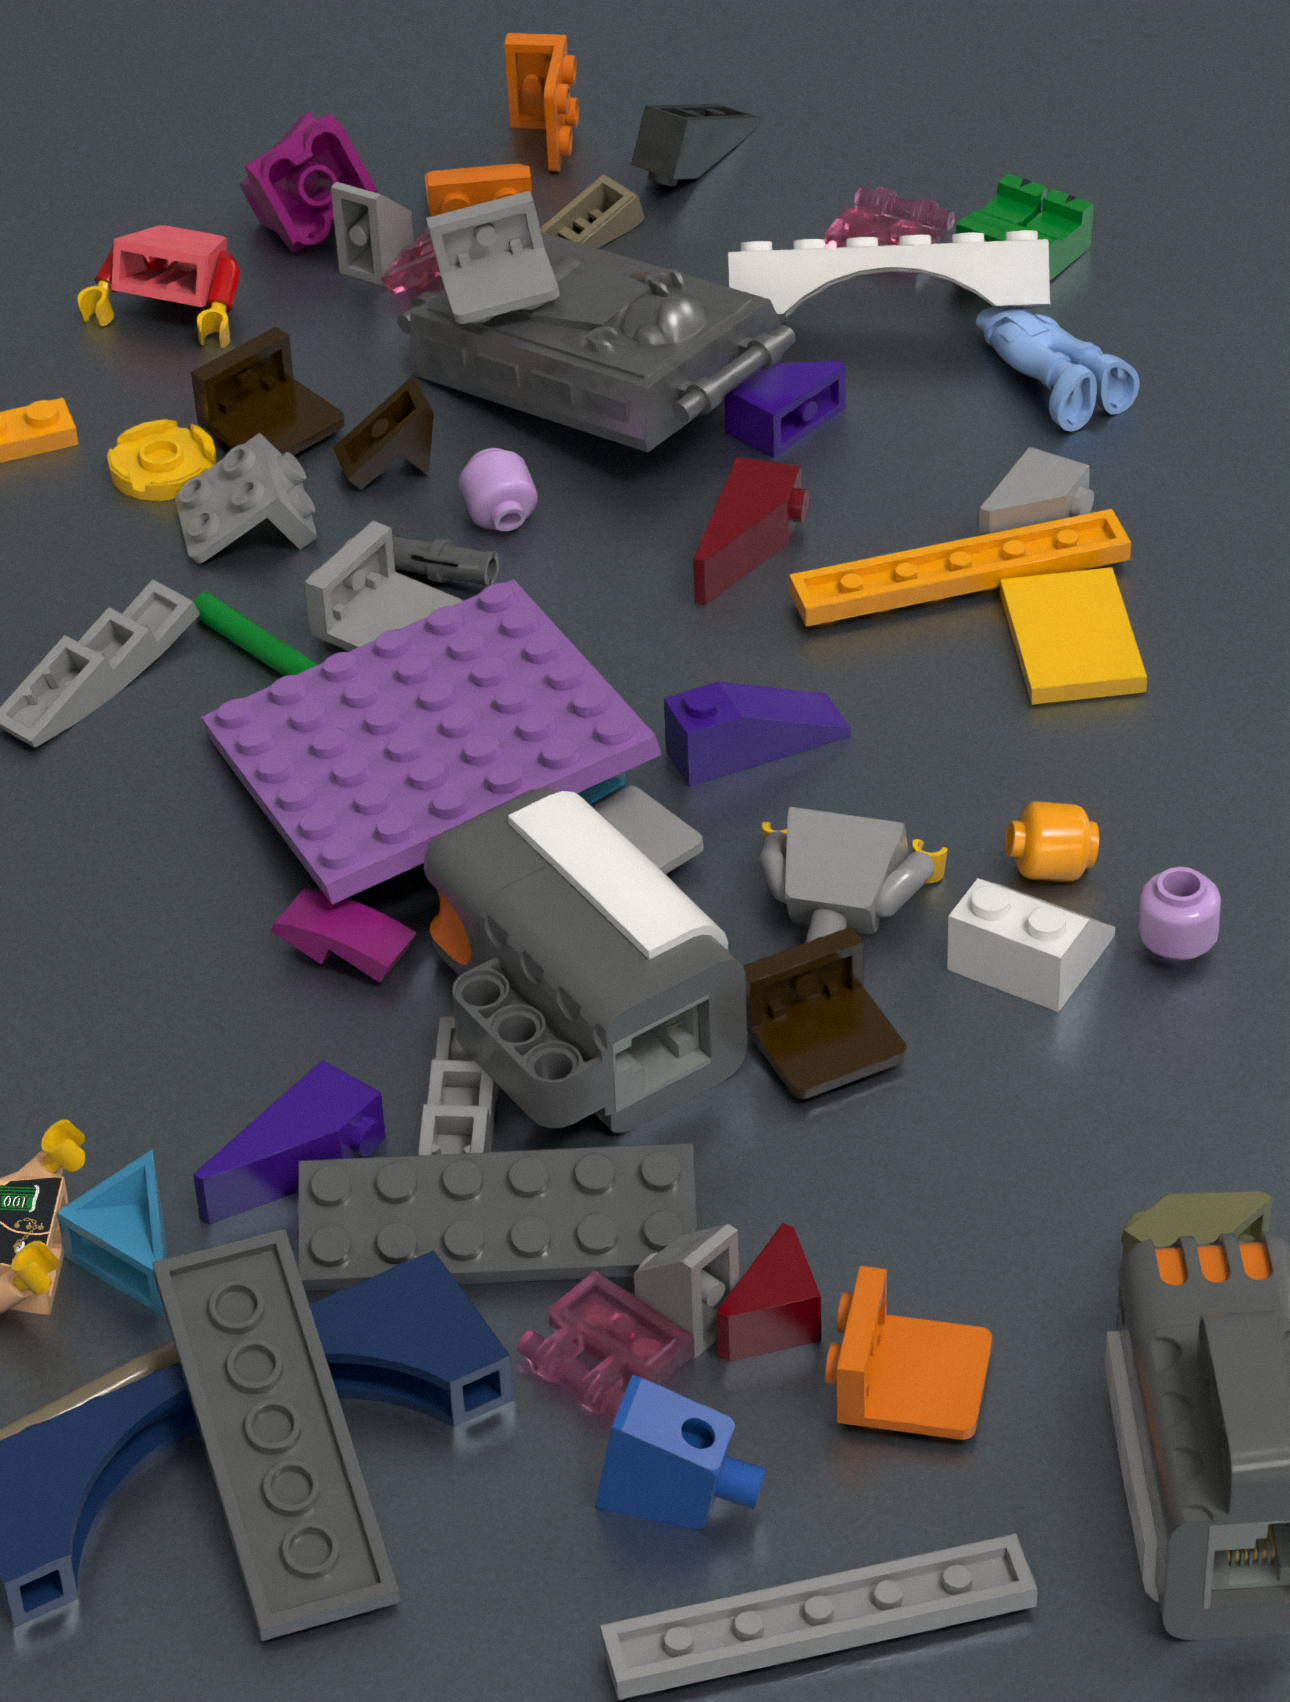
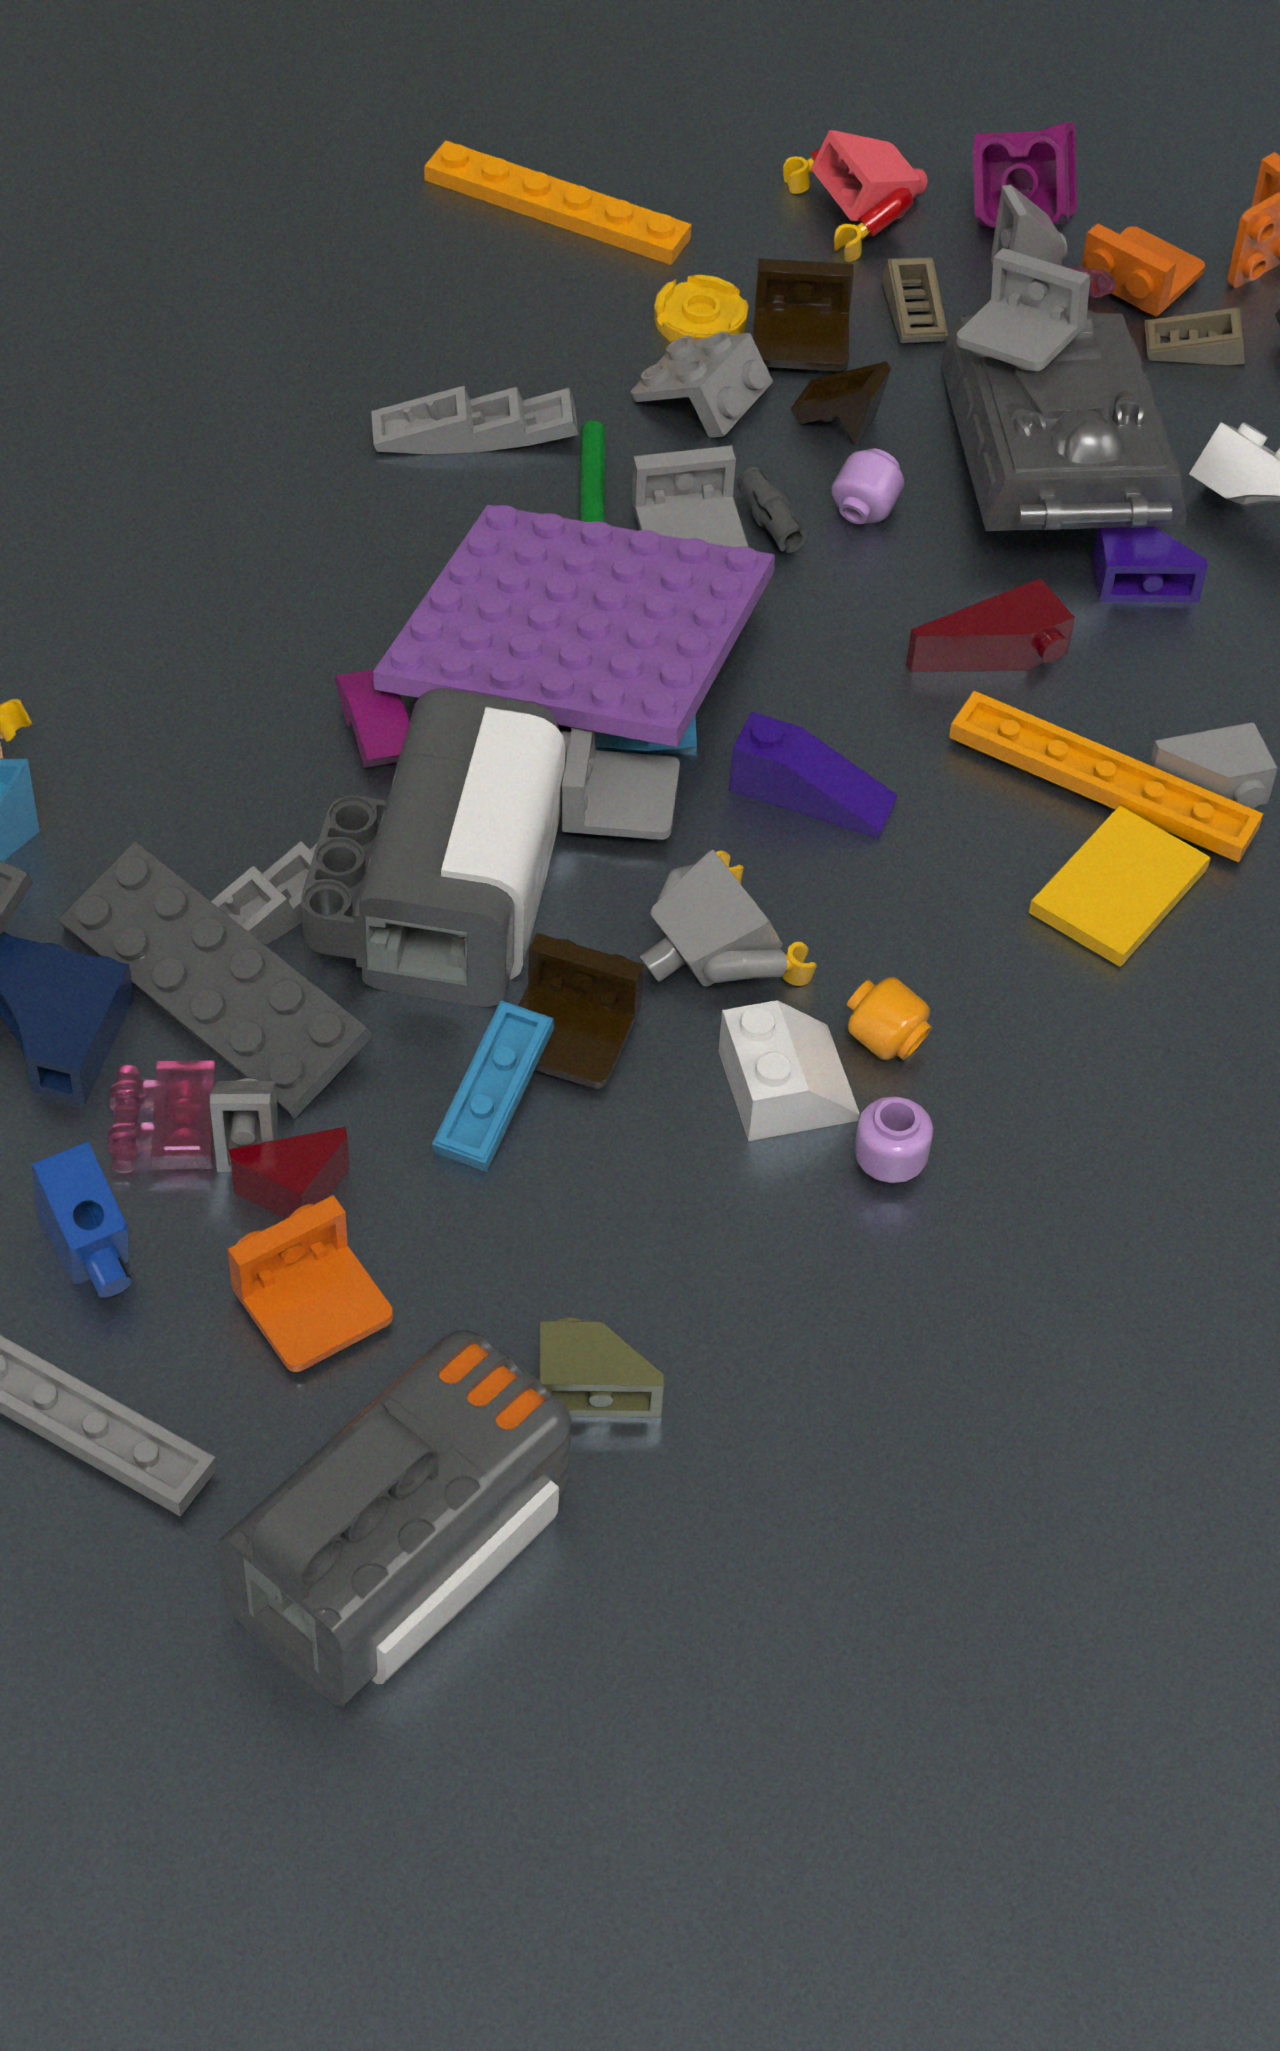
camera: 40 degrees right, 10 degrees up
dark purple slope [193,1060,386,1225] -> none
none -> dark azure tile [432,1000,554,1172]
none -> dark tan slope [882,257,948,343]

